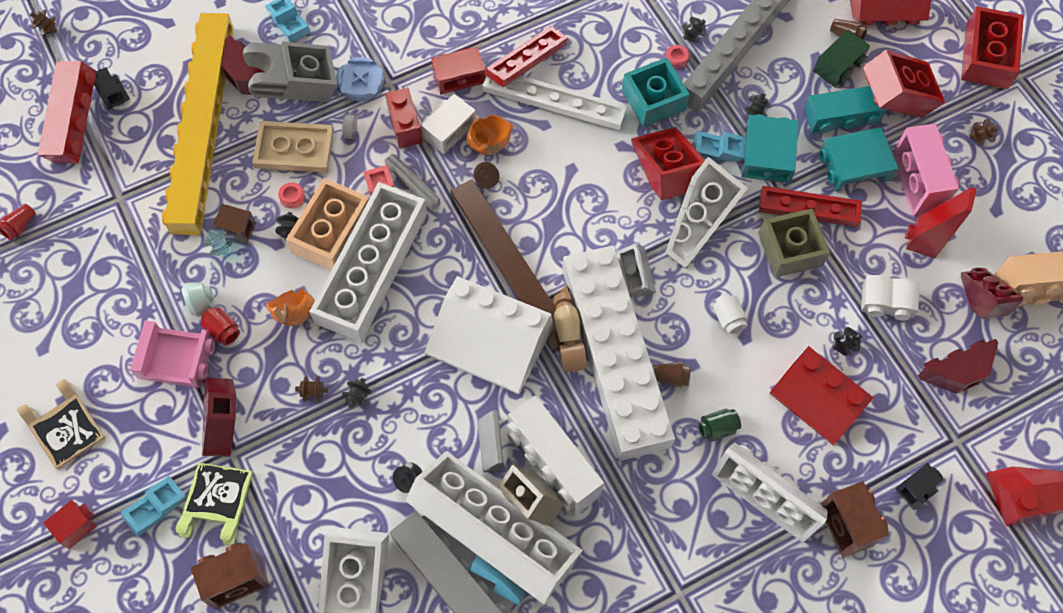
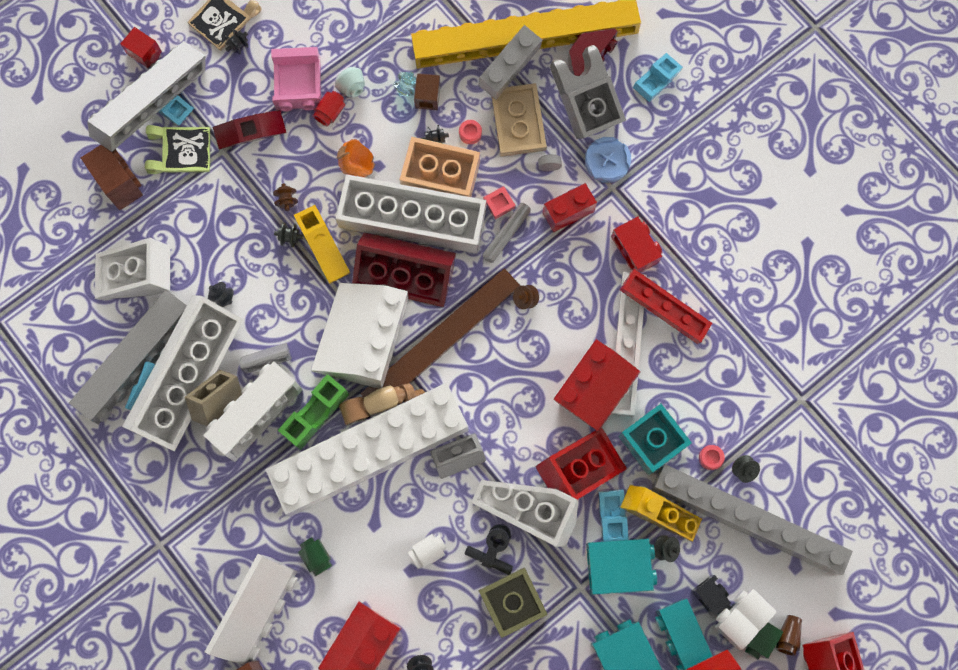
camera: 80 degrees right, 10 degrees up
white brick [421,94,476,155] -> none
orange hair [466,114,514,155] -> none
reddish brown cone [652,362,691,388] -> none
red plate [758,186,862,227] -> none
none -> brick [87,41,205,152]
none -> black wheel [225,29,249,54]
none -> bright green arch [278,374,349,450]
none -> yellow slope [294,205,350,284]
none -> dark red slope [352,232,456,307]
none -> black piece [464,524,513,575]
none -> light grey brick [479,25,542,100]
none -> red slope [553,339,641,432]
none -> yellow slope [620,485,702,542]
none -> black brick [691,575,732,616]
none -> white brick [715,589,777,650]

